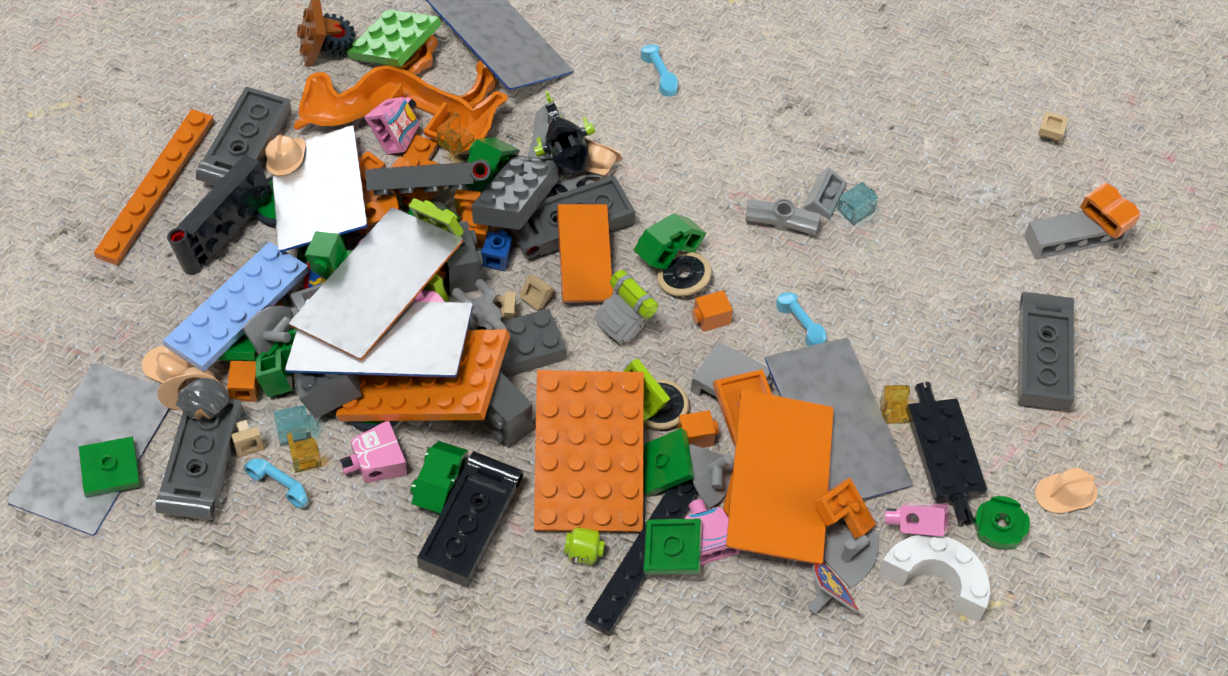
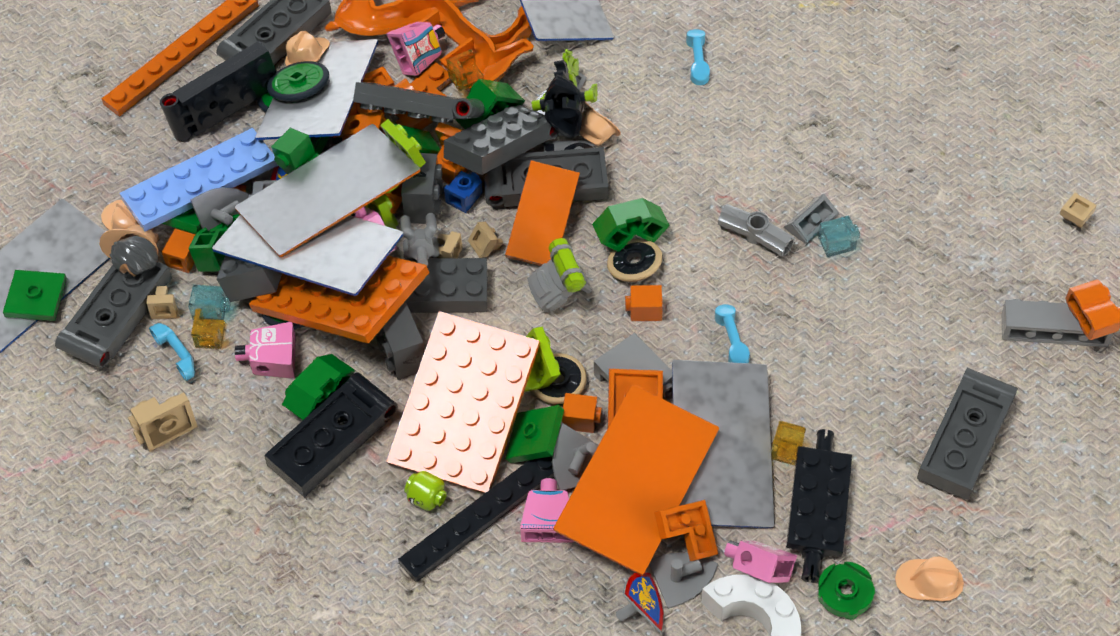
camera: 25 degrees right, 0 degrees up
green plate [644,518,702,575] -> none
none -> tan plate [127,392,198,452]
none -> green wheel [267,61,329,101]

